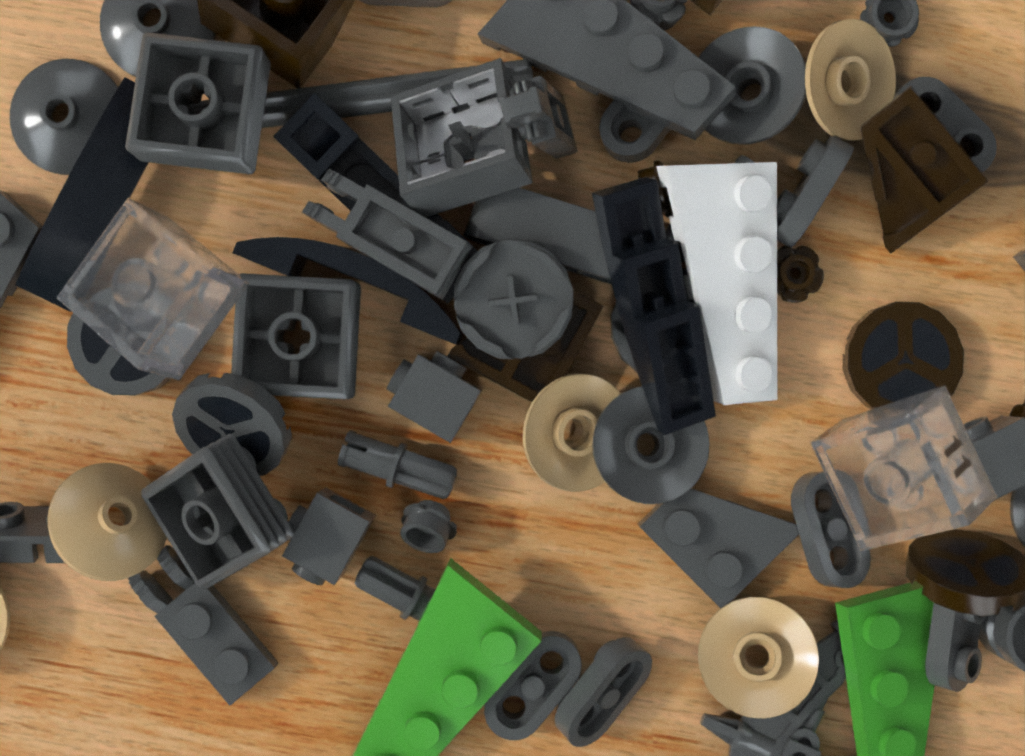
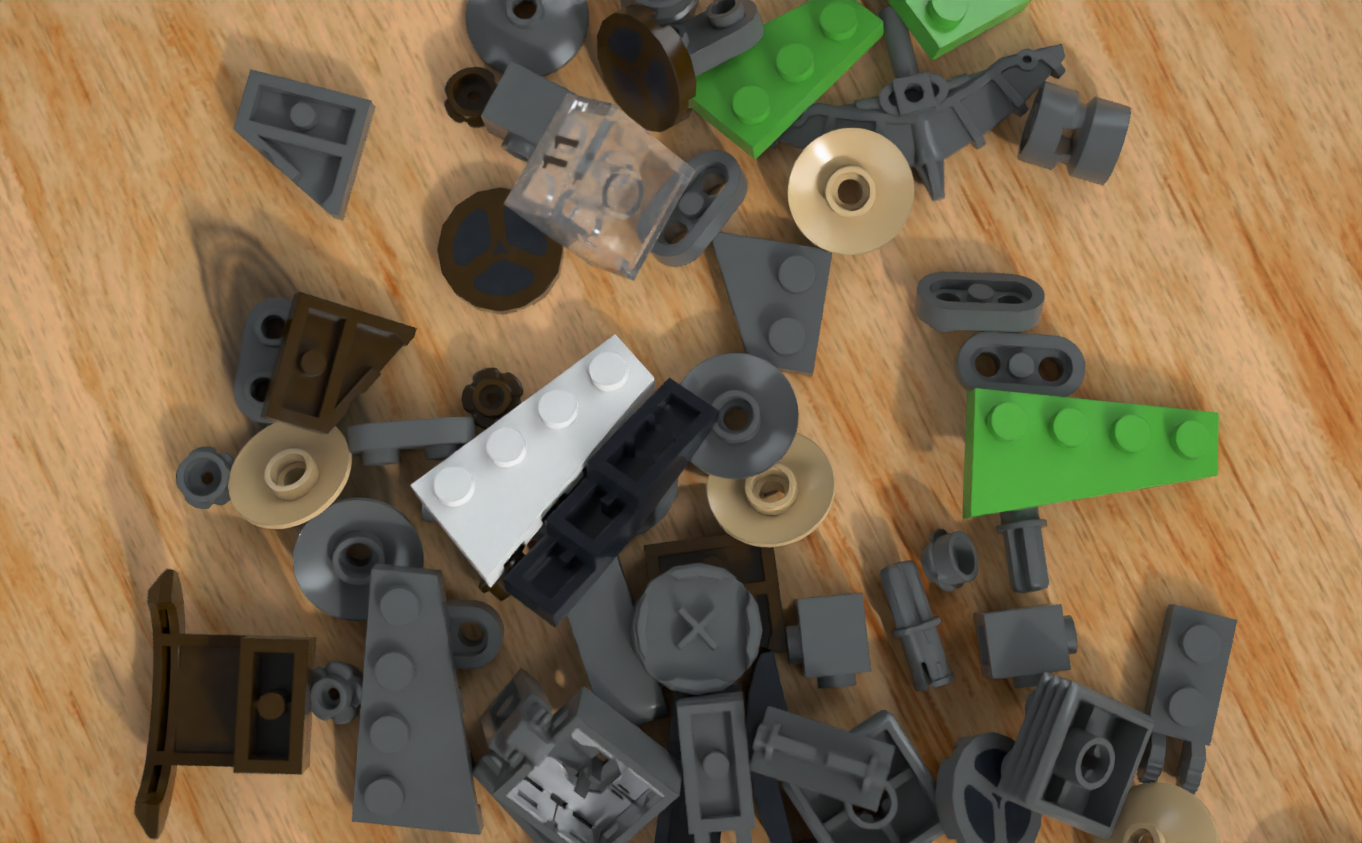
camera: 125 degrees left, 5 degrees down
none -> dark grey hinge [749,706,896,812]

